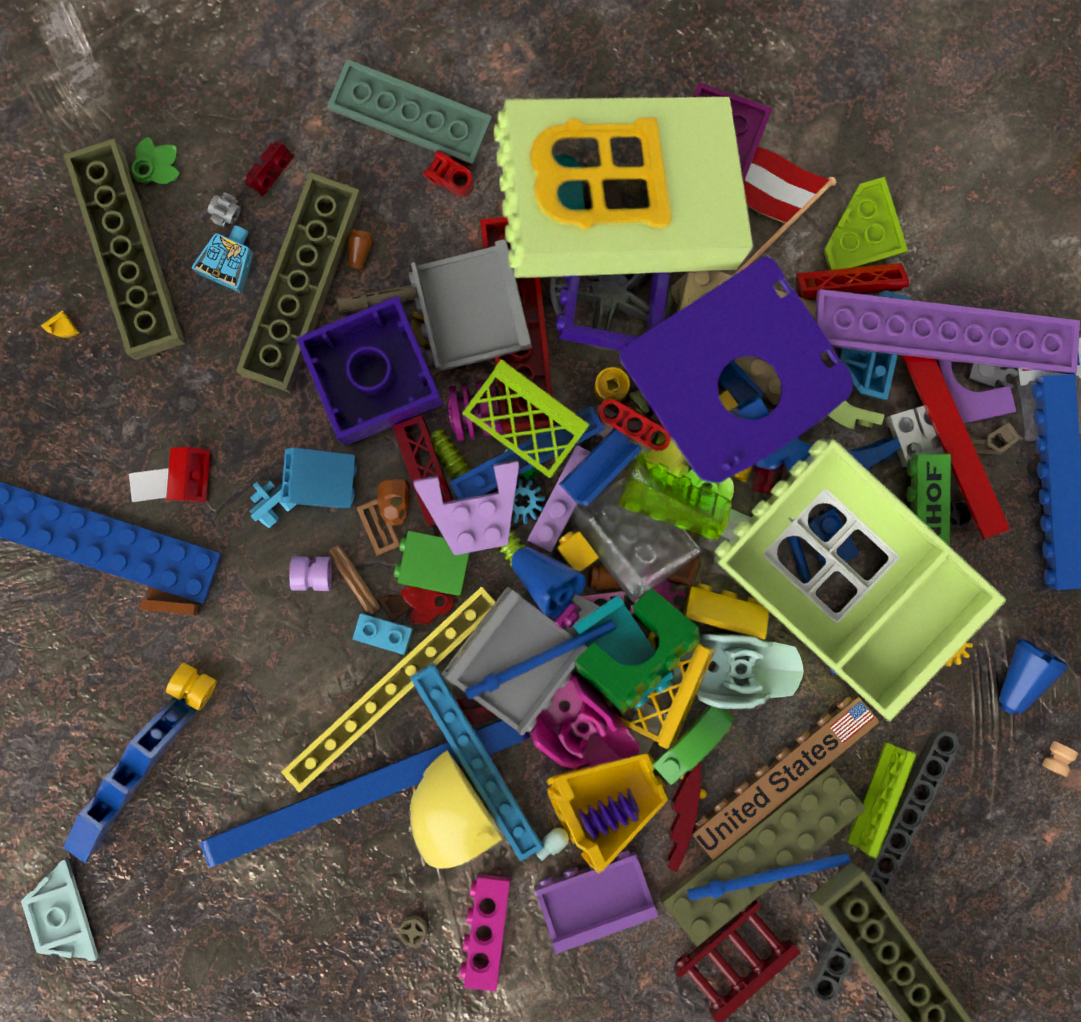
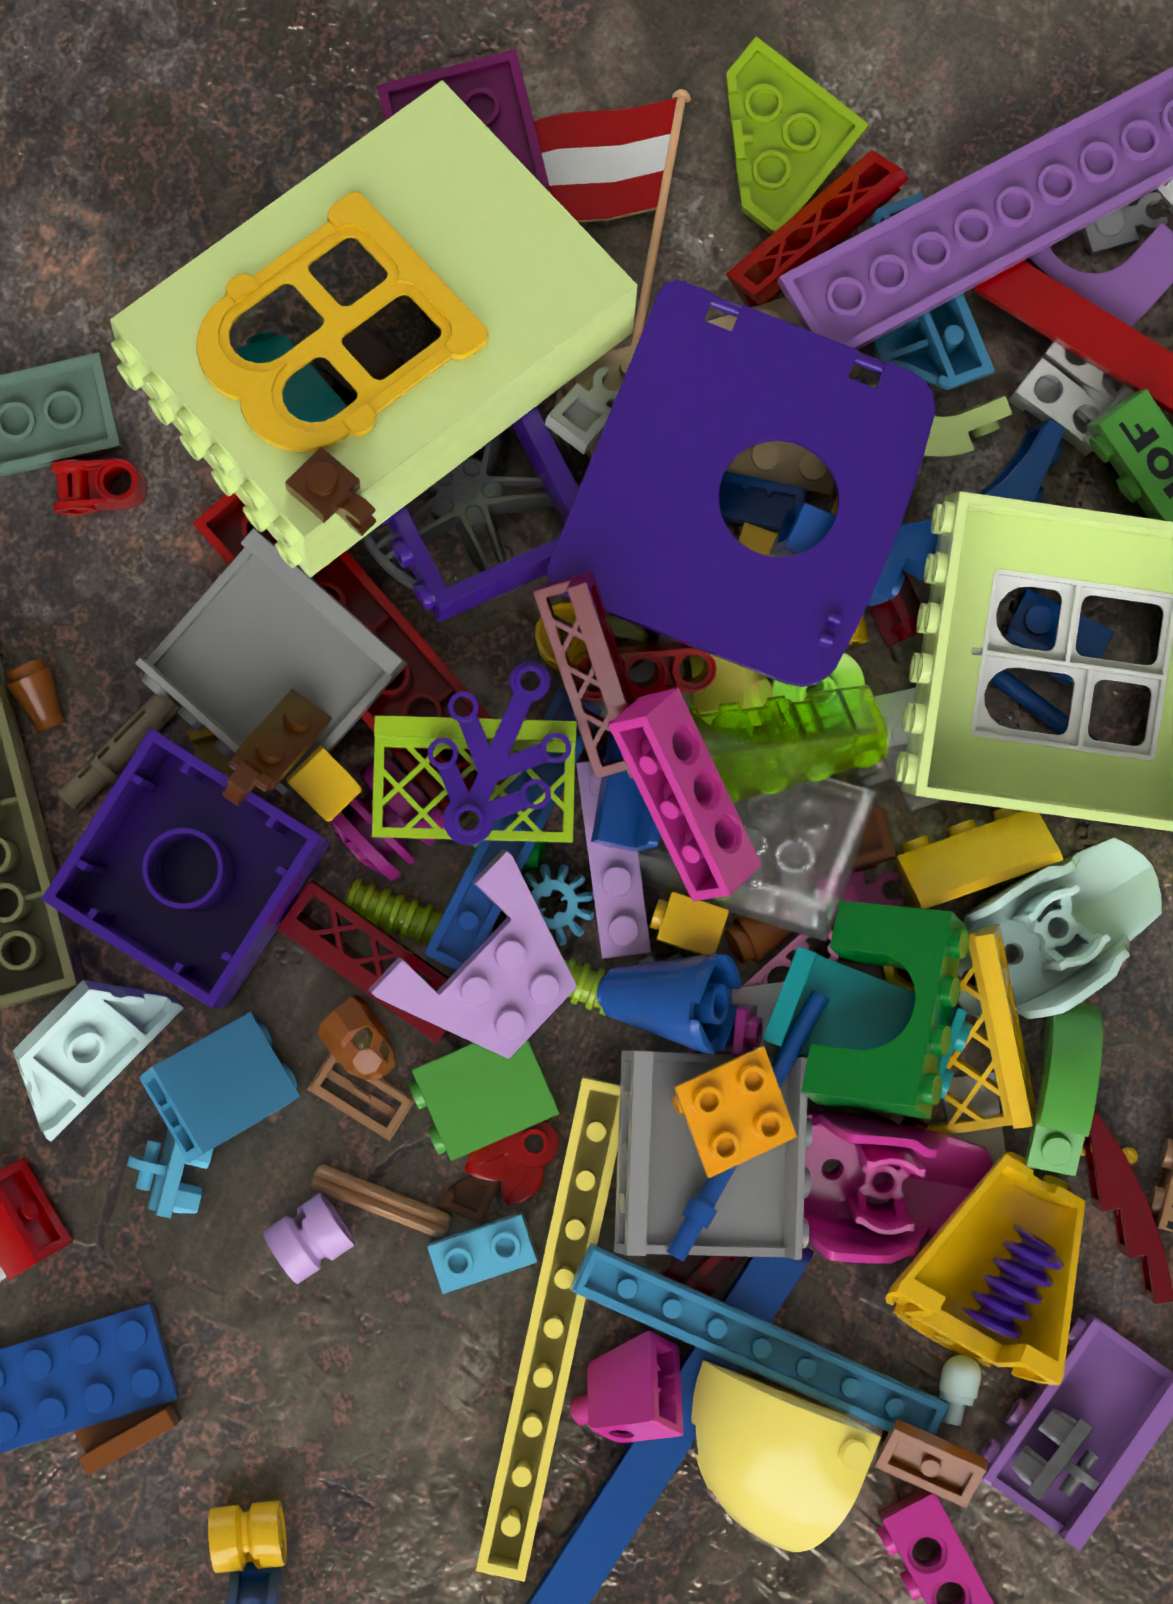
camera: 30 degrees left, 0 degrees up
none -> light aqua wing [13,980,184,1142]
none -> reddish brown hinge [222,689,332,806]
none -> reddish brown plate [285,447,376,536]
none -> yellow slope [285,745,362,822]
none -> dark purple plant [428,661,571,845]
none -> fence [533,571,635,779]
none -> light grey plate [545,366,620,455]
none -> dark pink torso [570,1331,683,1443]
none -> dark pink brick [608,688,762,901]
none -> light orange hinge [671,1046,797,1178]
none -> panel [874,1418,988,1508]
none -> flat silver hips [1011,1408,1100,1500]

